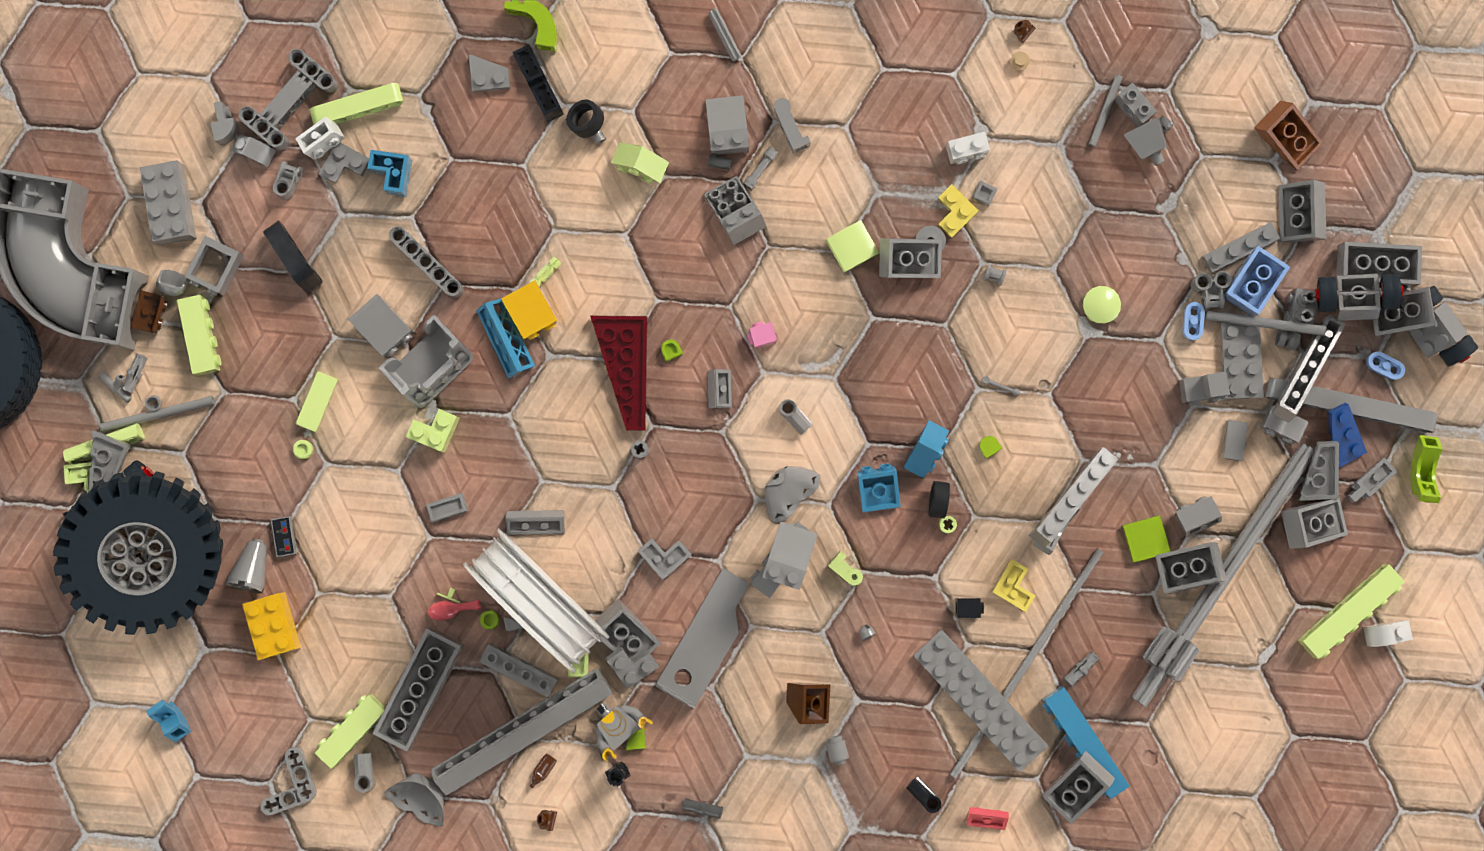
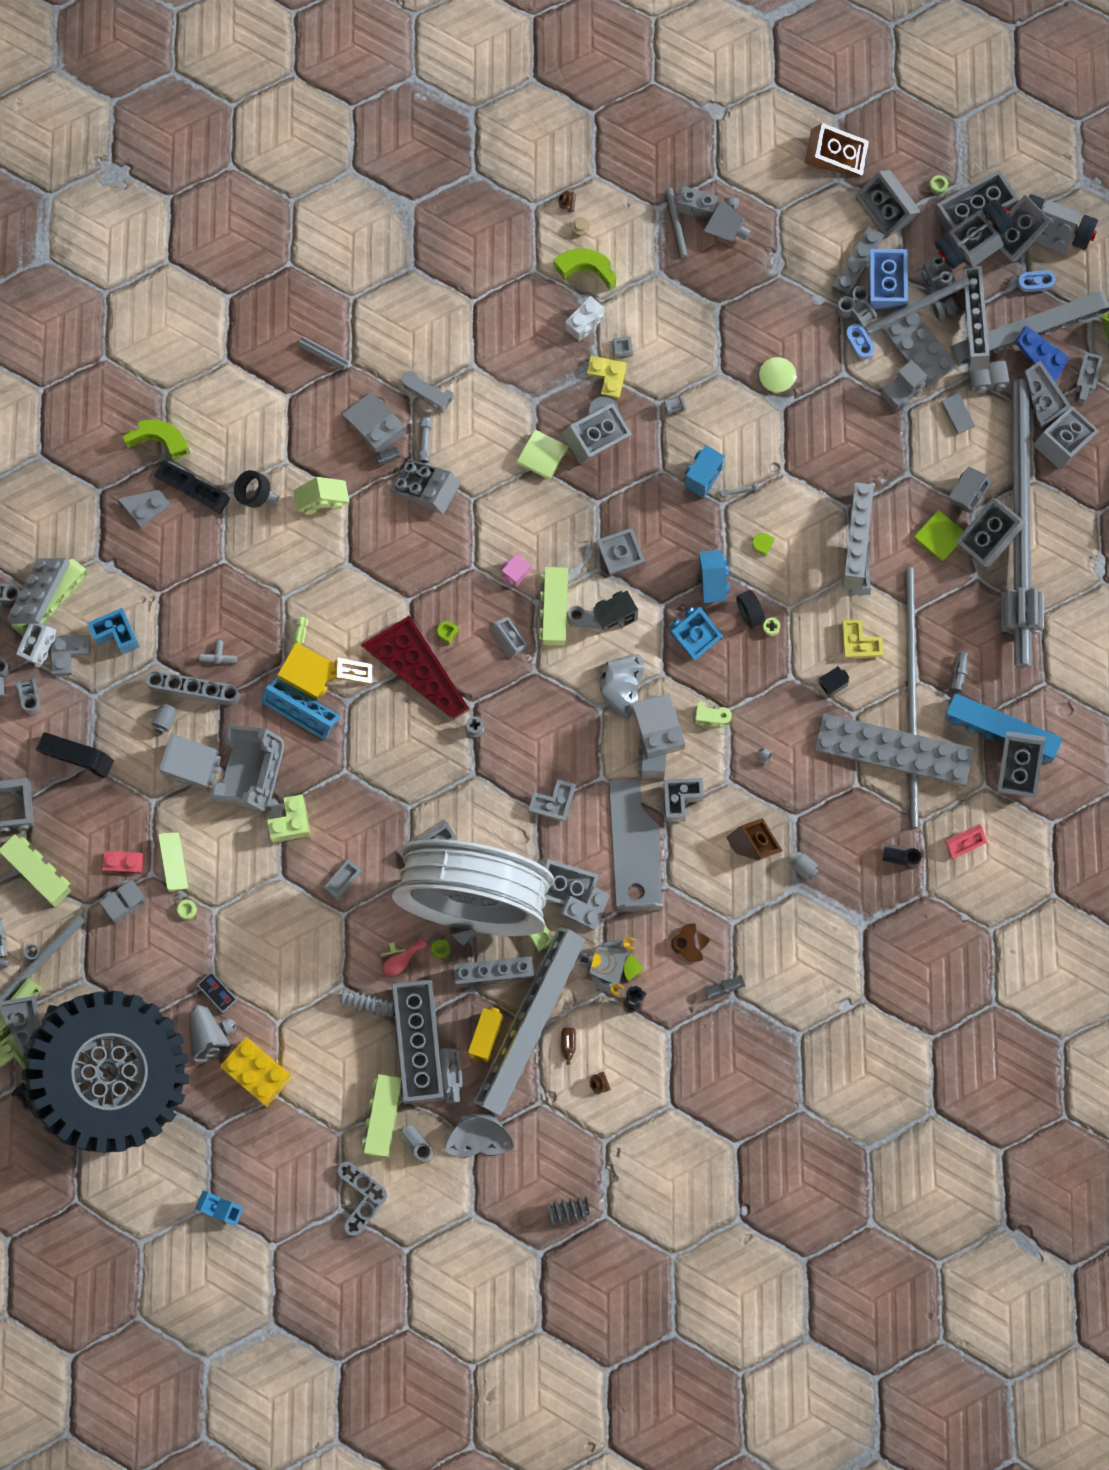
camera: 35 degrees left, 10 degrees down
none -> light grey piece [7,558,70,624]
none -> light grey piece [100,879,148,924]
none -> coral plate [102,851,144,874]
none -> light grey brick [151,704,176,734]
none -> light grey piece [199,640,237,664]
none -> light grey hinge [221,1019,237,1036]
none -> tile [334,658,372,684]
none -> light grey piece [340,989,395,1018]
none -> light grey hinge [439,1048,463,1104]
none -> yellow brick [468,1006,503,1064]
none -> yellowish green brick [539,567,568,646]
none -> lime arch [553,248,617,291]
none -> pearl dark grey brick [593,590,638,632]
none -> light grey plate [597,528,645,576]
none -> light grey brick [663,778,704,823]
none -> reddish brown plate [671,923,710,962]
none -> dark azure brick [684,445,725,499]
none -> yellowish green tile [929,175,948,195]

